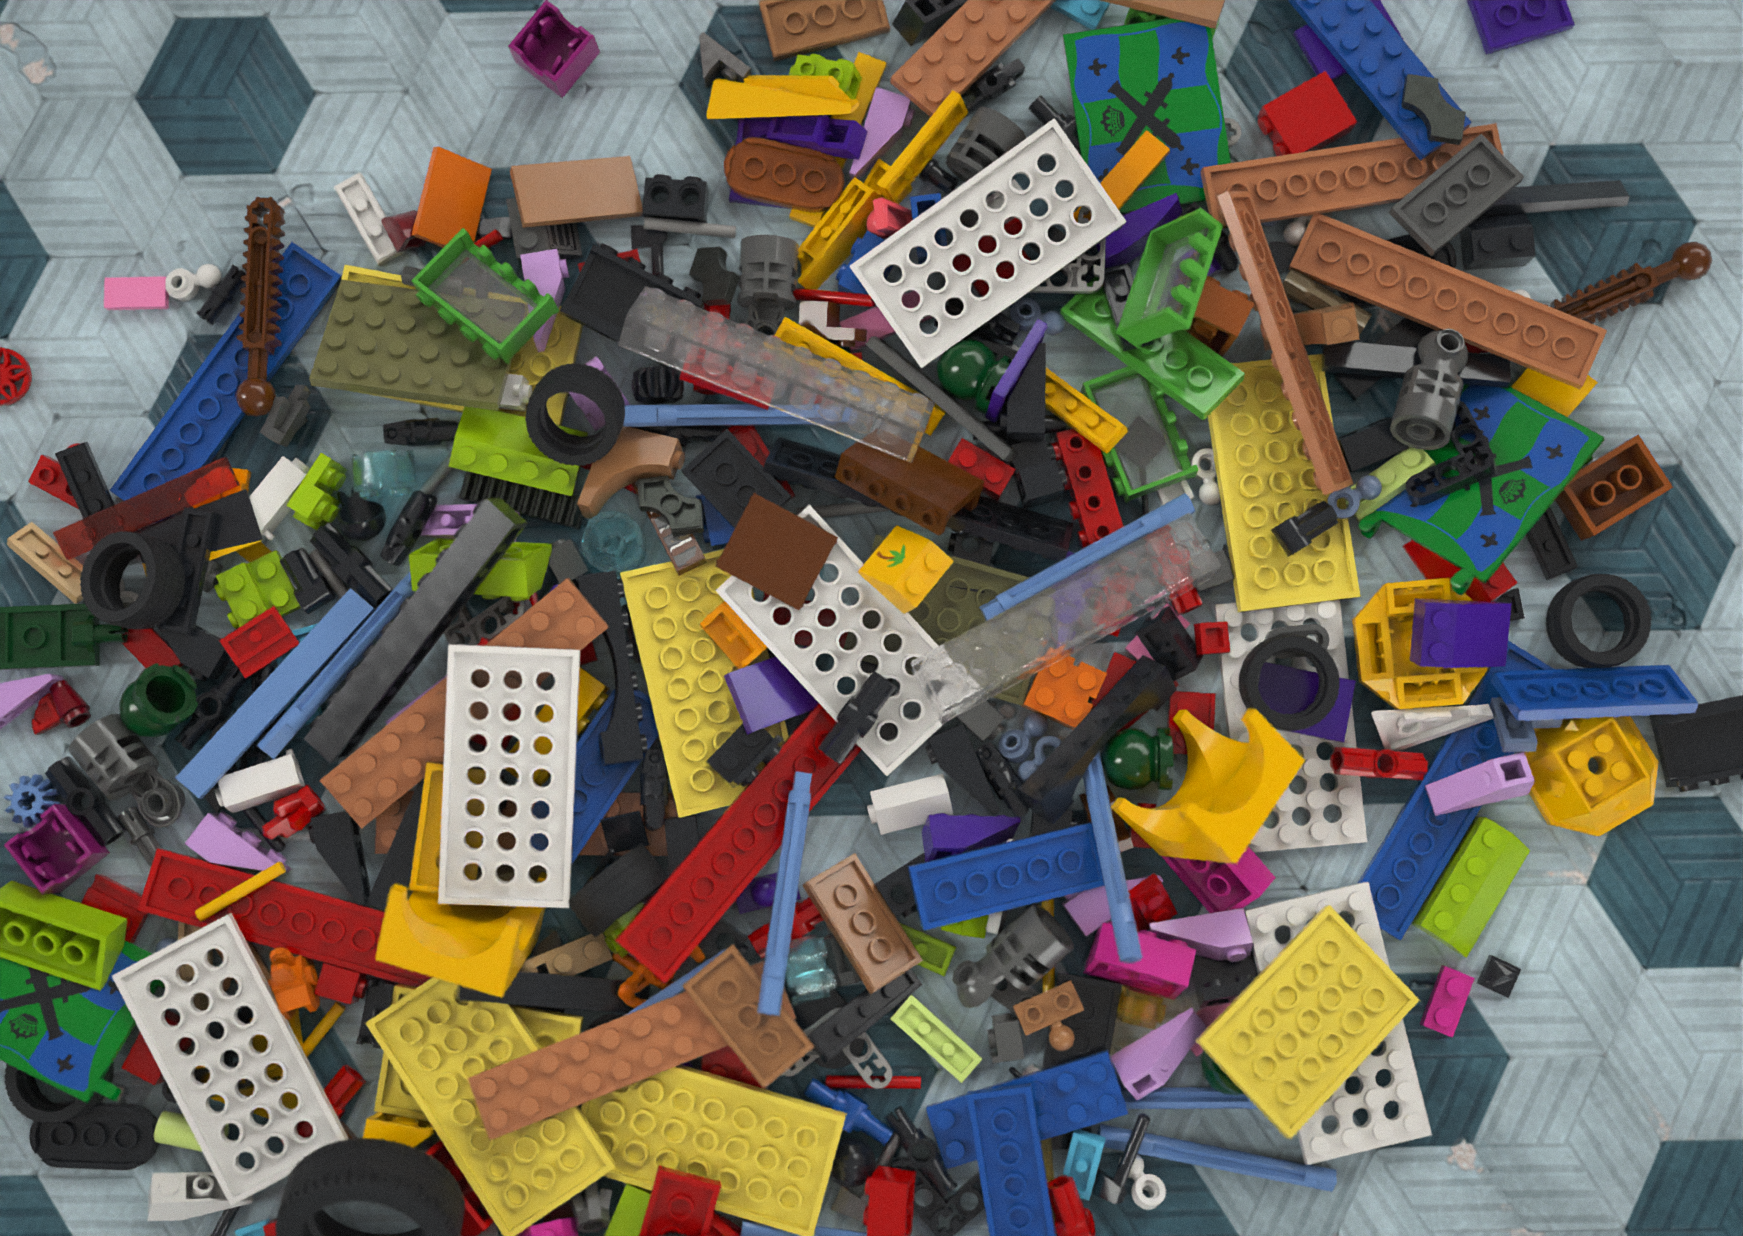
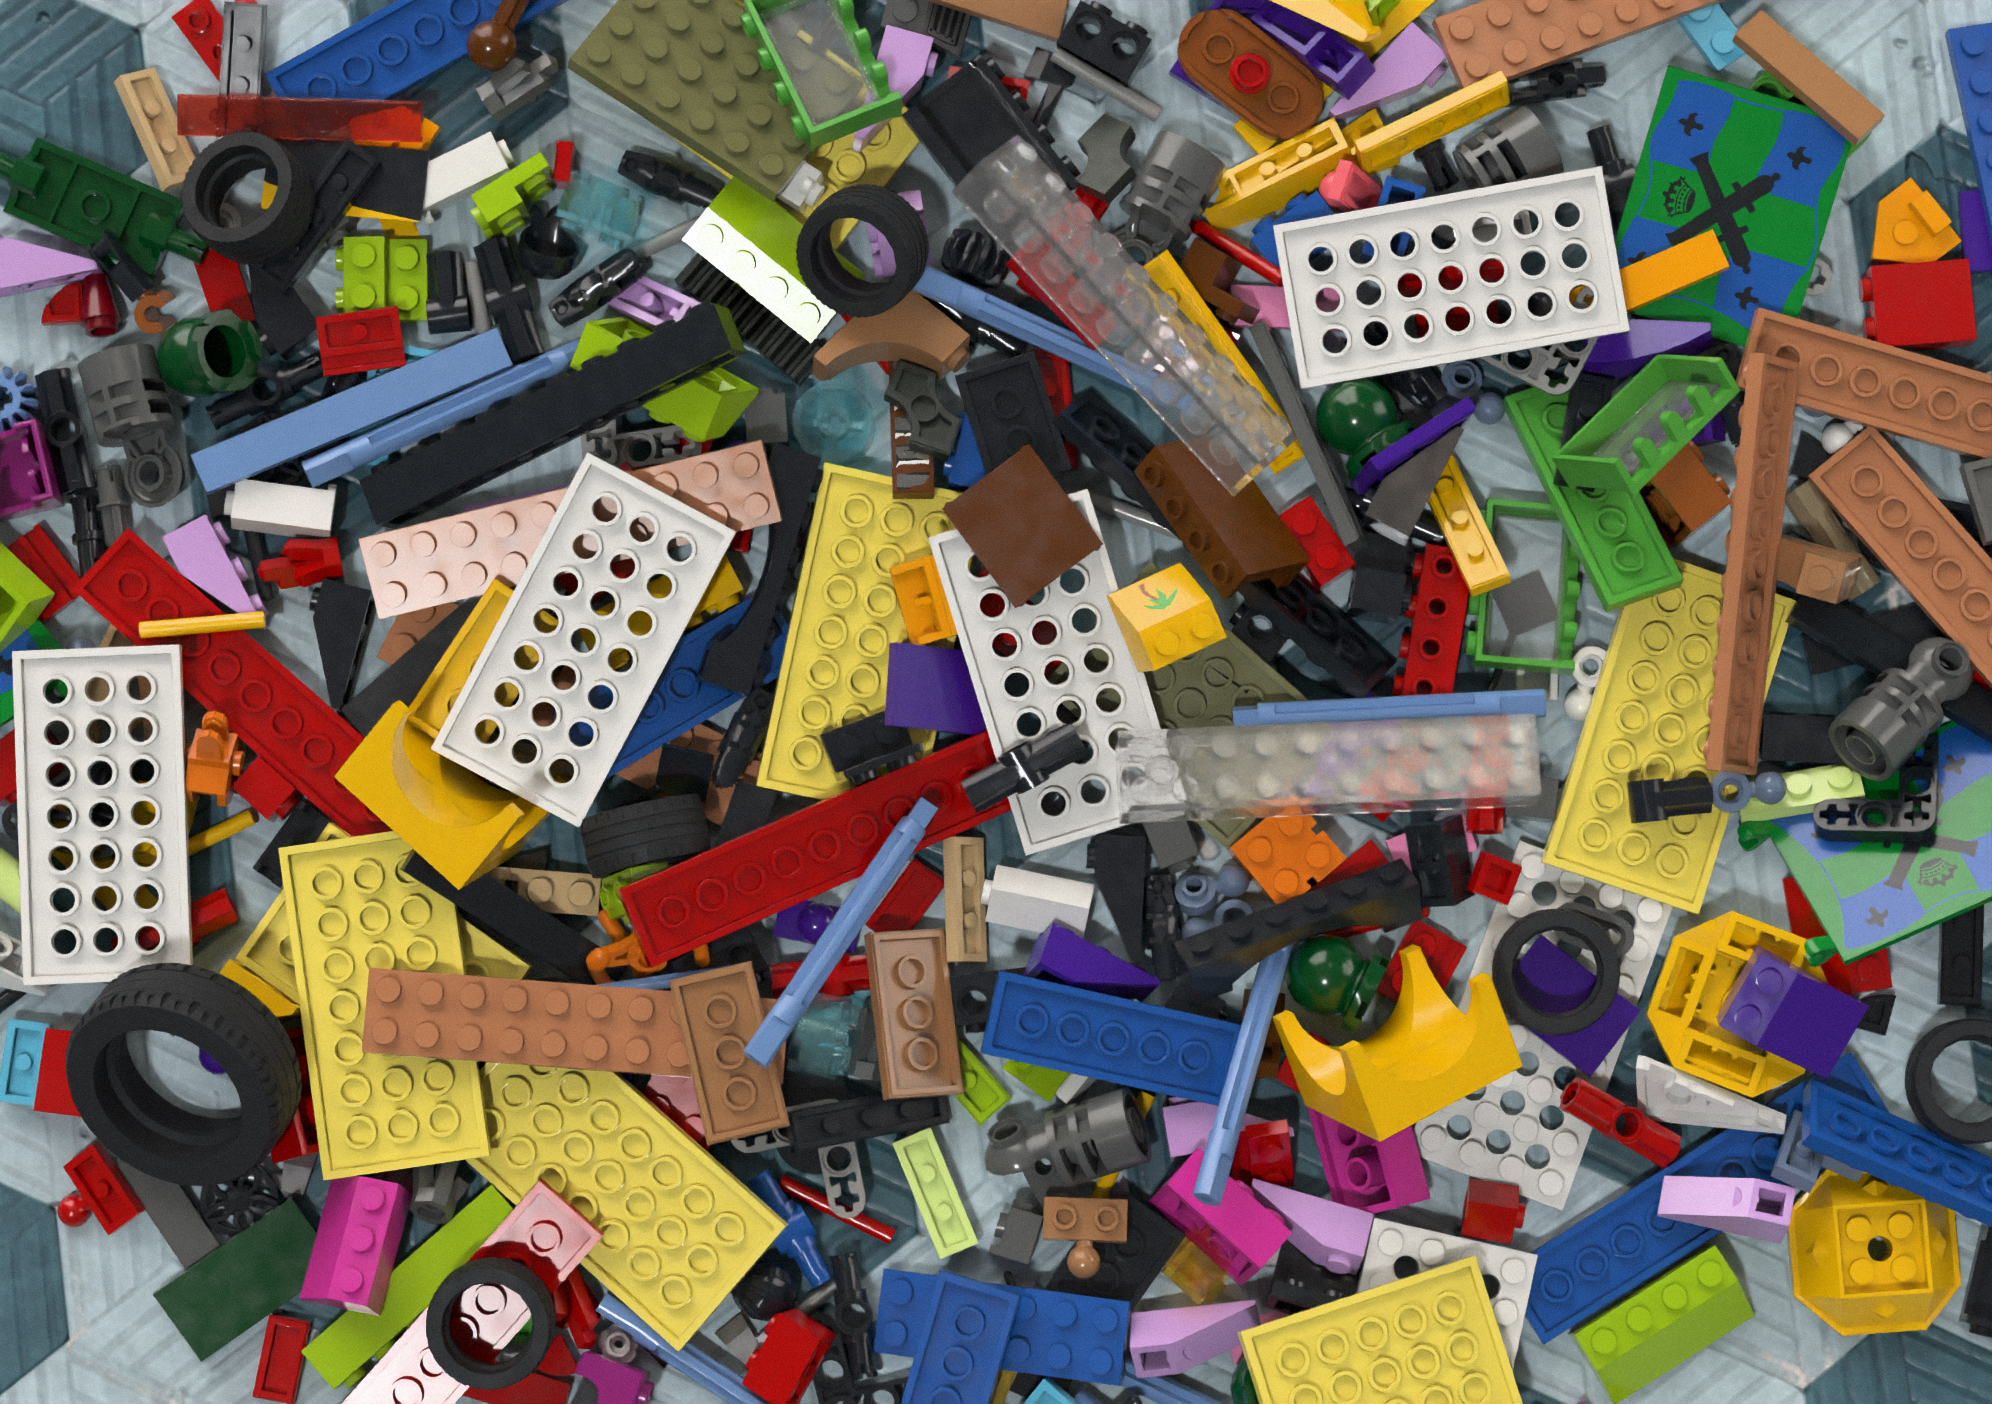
camera: 25 degrees right, 0 degrees up
none -> black pin [70,495,105,579]
none -> black piece [87,230,177,334]
none -> red tile [553,140,577,190]
none -> red tile [865,858,944,932]
none -> tan plate [943,836,987,963]
none -> red plate [1229,53,1270,95]
none -> red brick [1461,1178,1525,1244]
none -> light orange plate [1870,177,1962,264]

